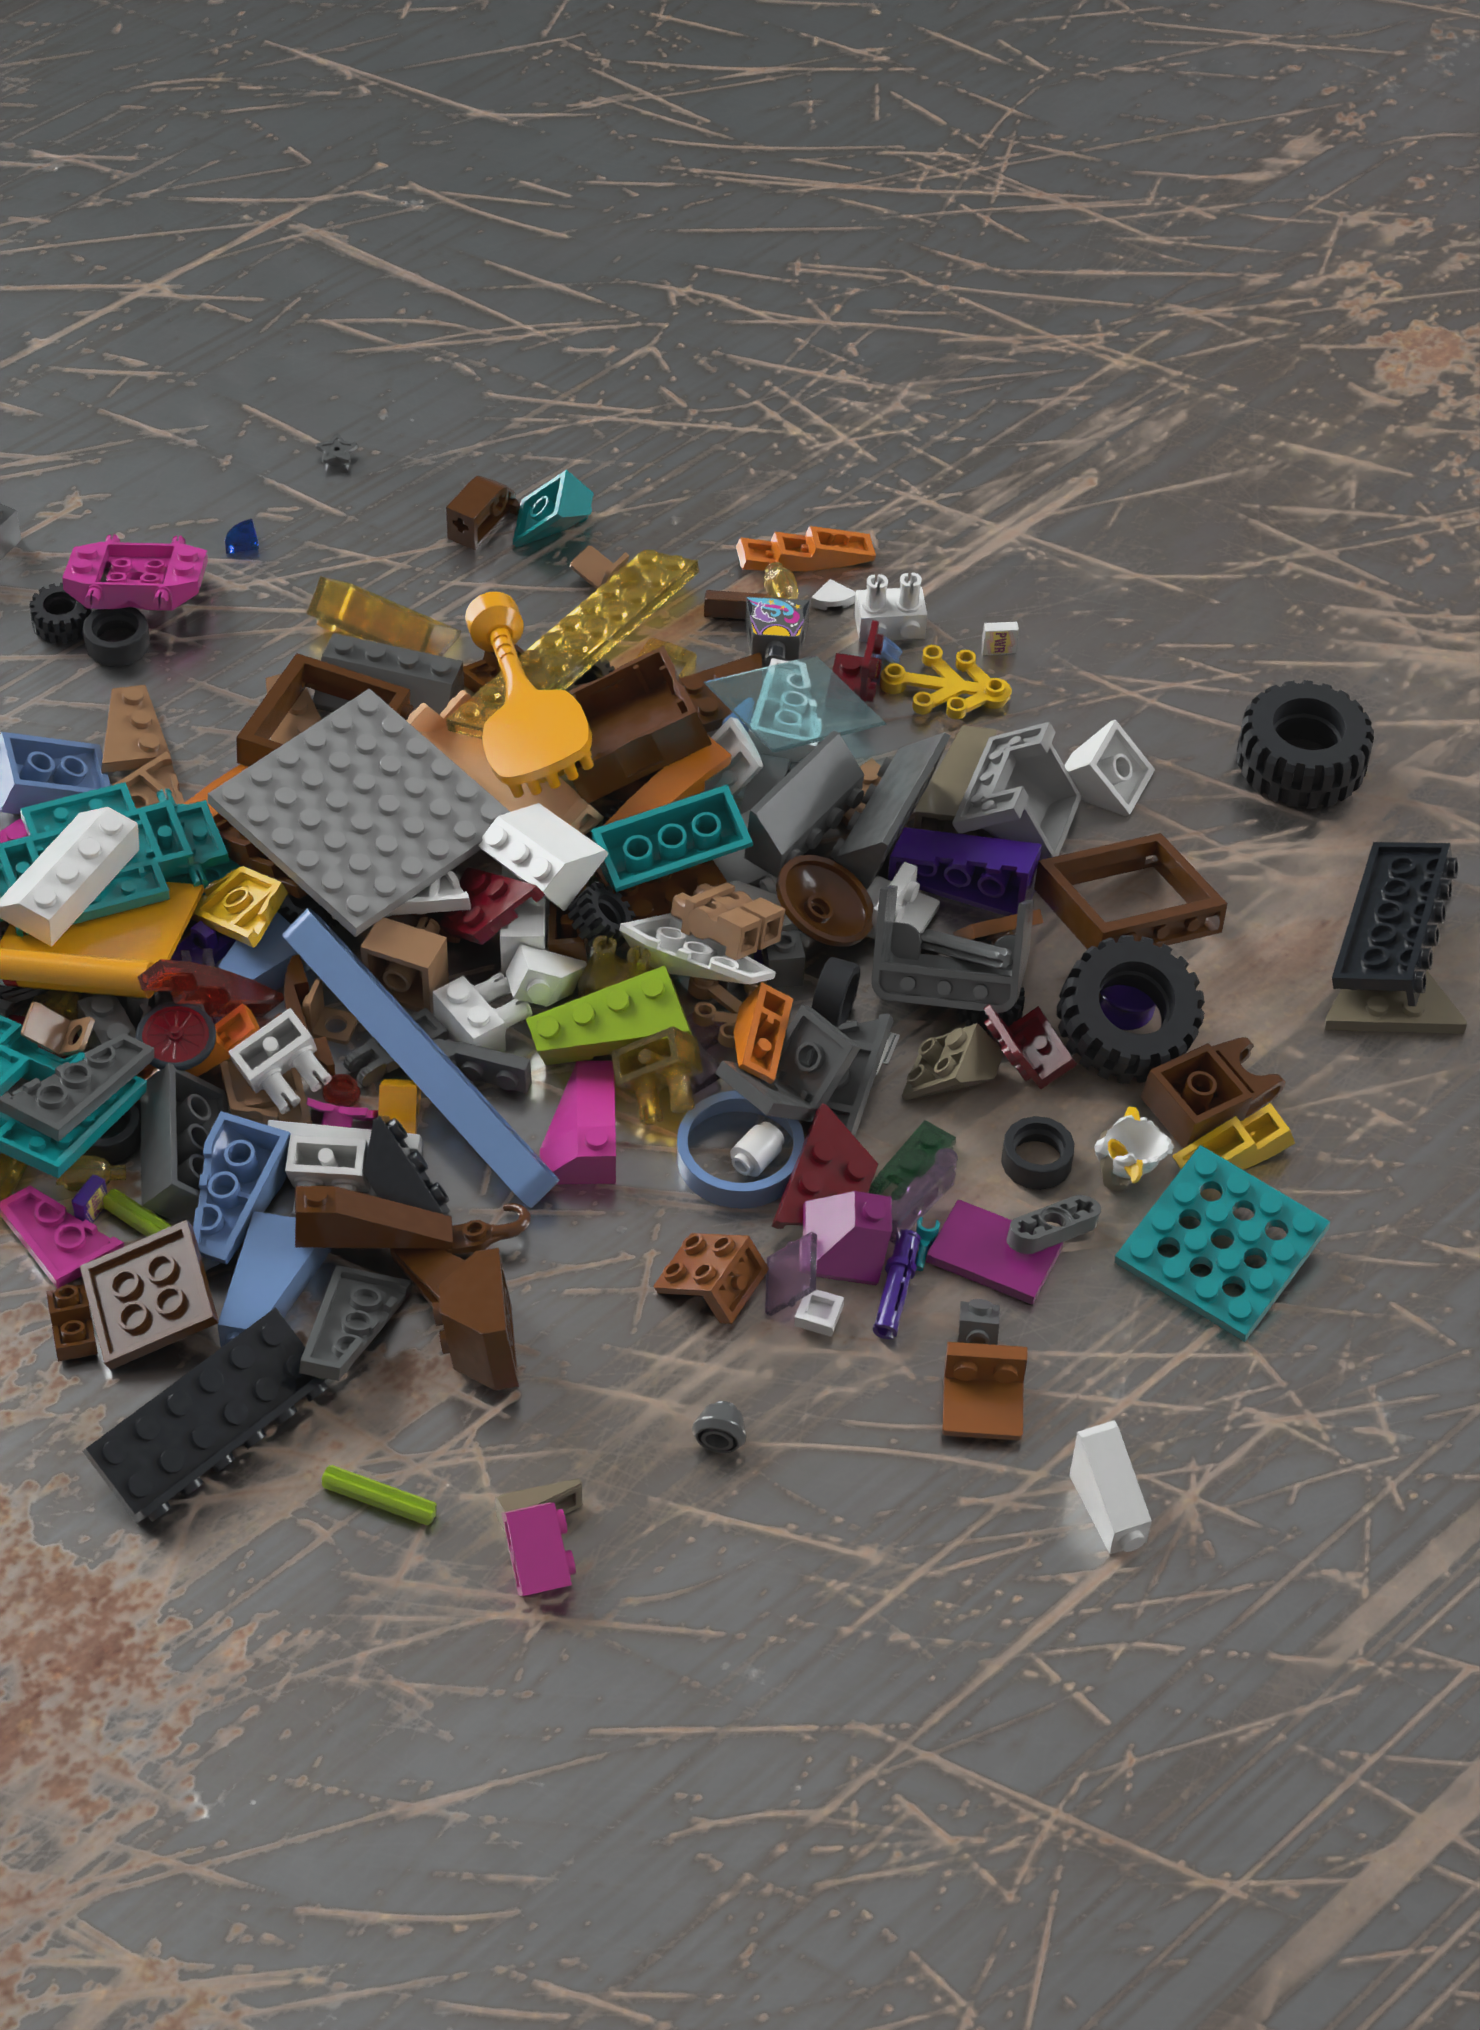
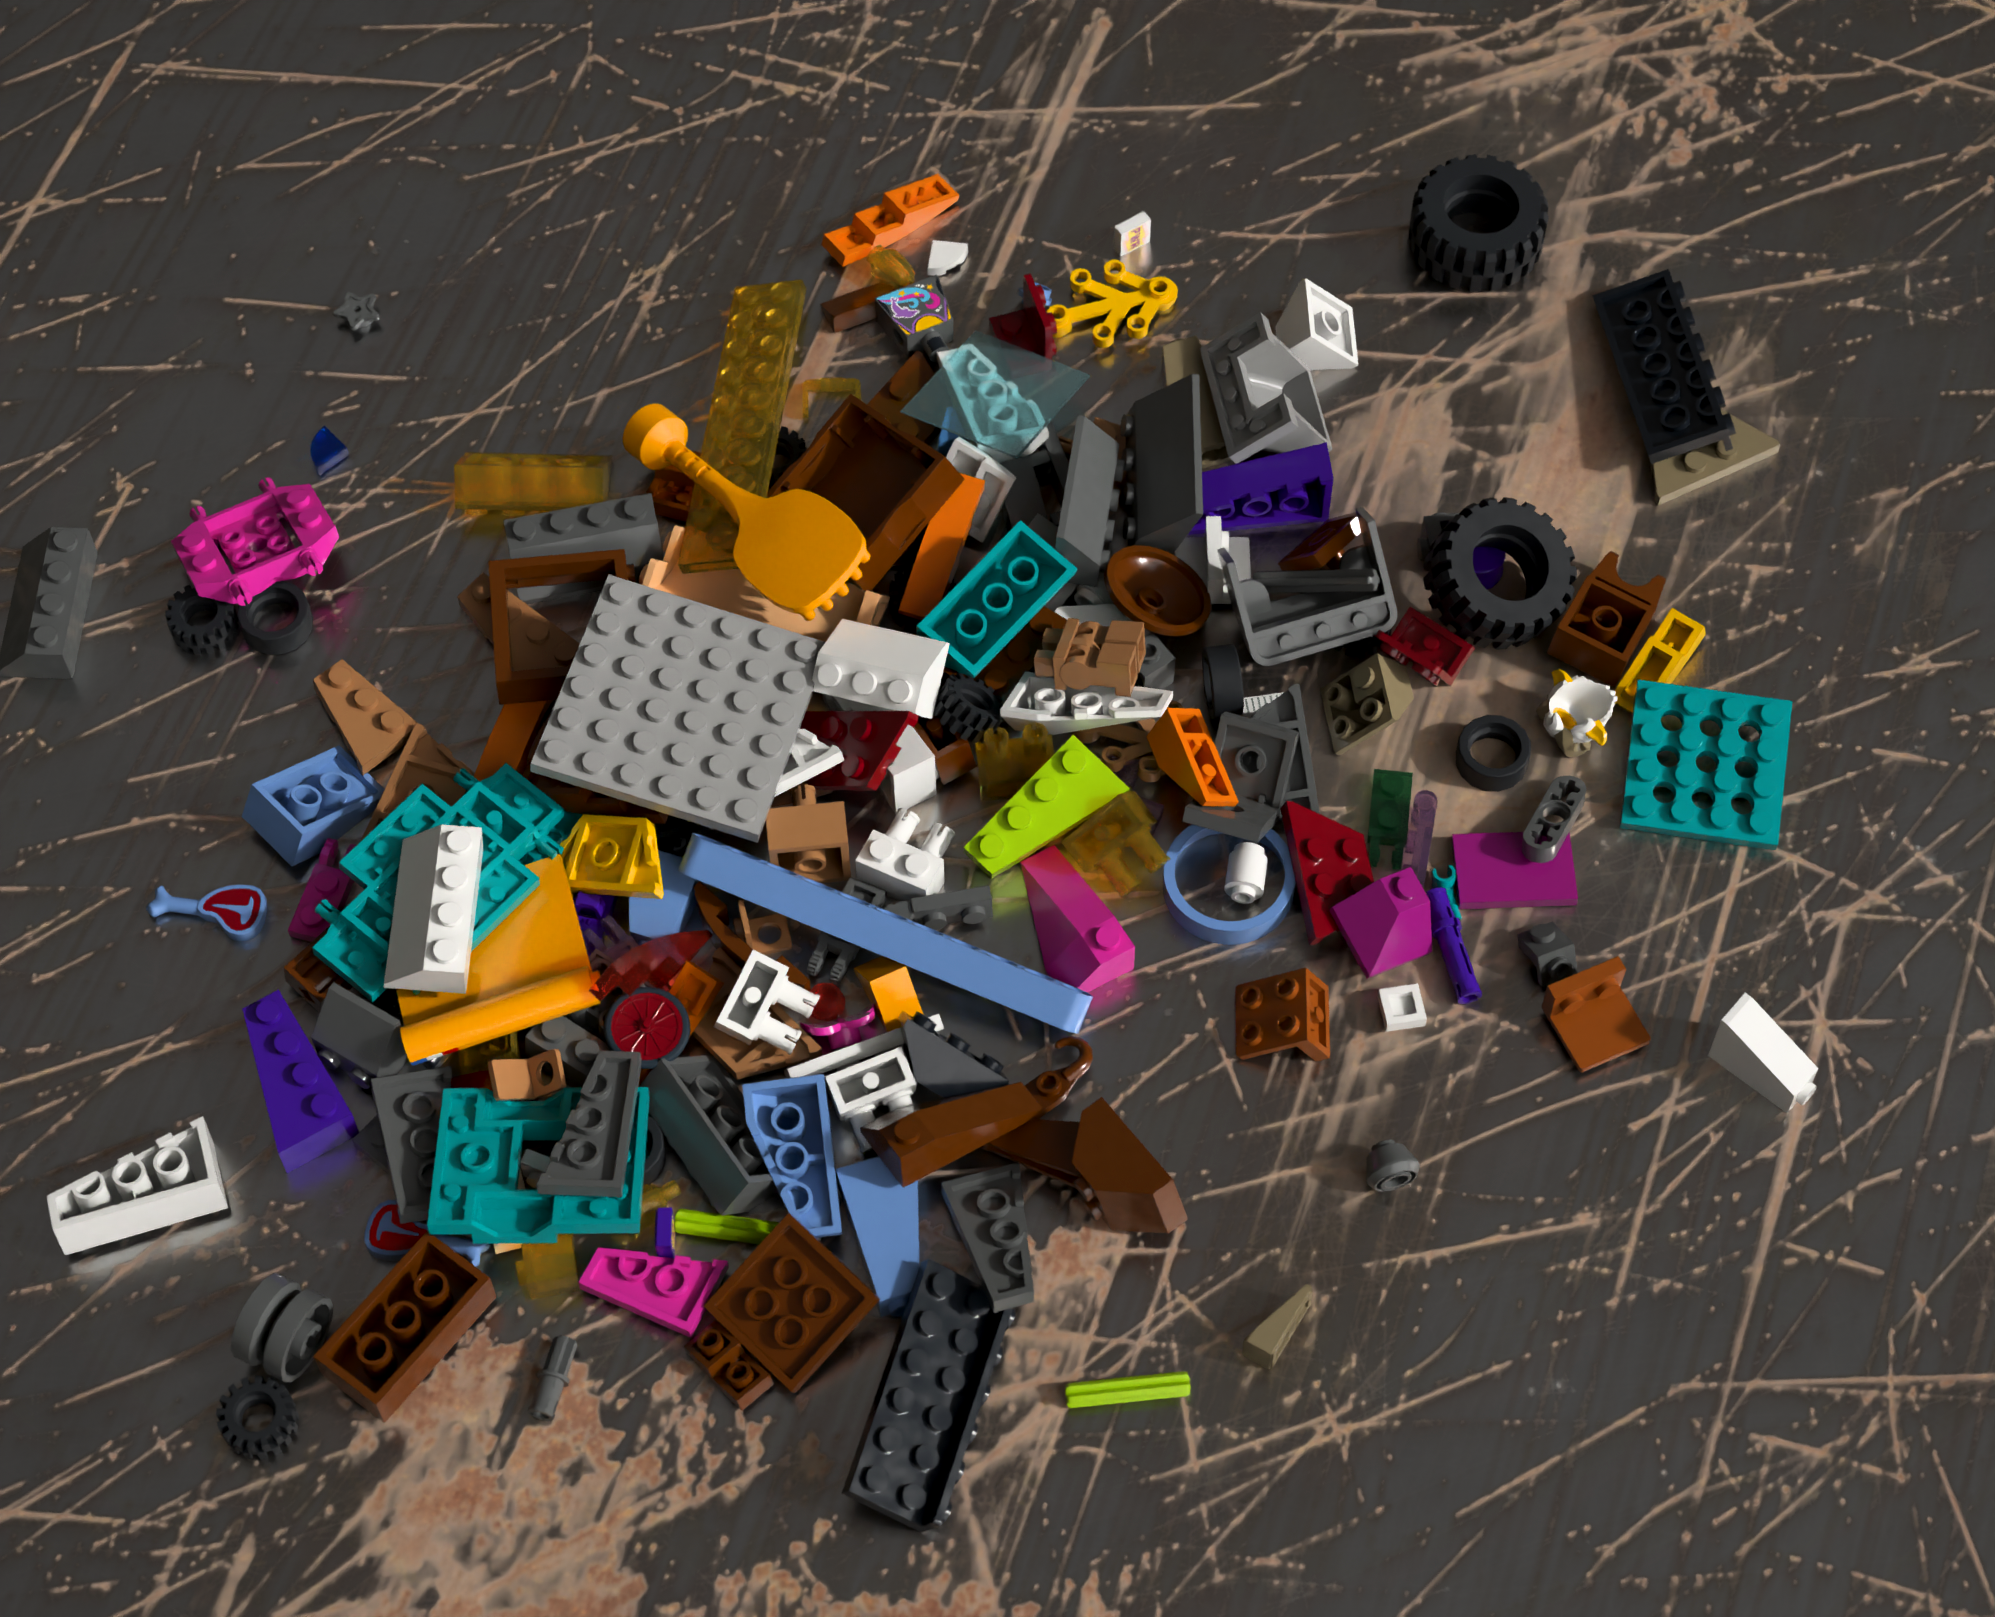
camera: 25 degrees left, 10 degrees up
reddish brown piece [446,476,520,550] -> none
dark pink brick [501,1502,576,1596] -> none
white slope [505,944,587,1007] -> none
teal slope [512,469,594,547] -> none
medium nougat bracket [570,545,629,594] -> none
clear purple piece [765,1231,817,1316] -> none
white brick [854,573,927,642] -> none
reddish brown window [1034,833,1228,950] -> none

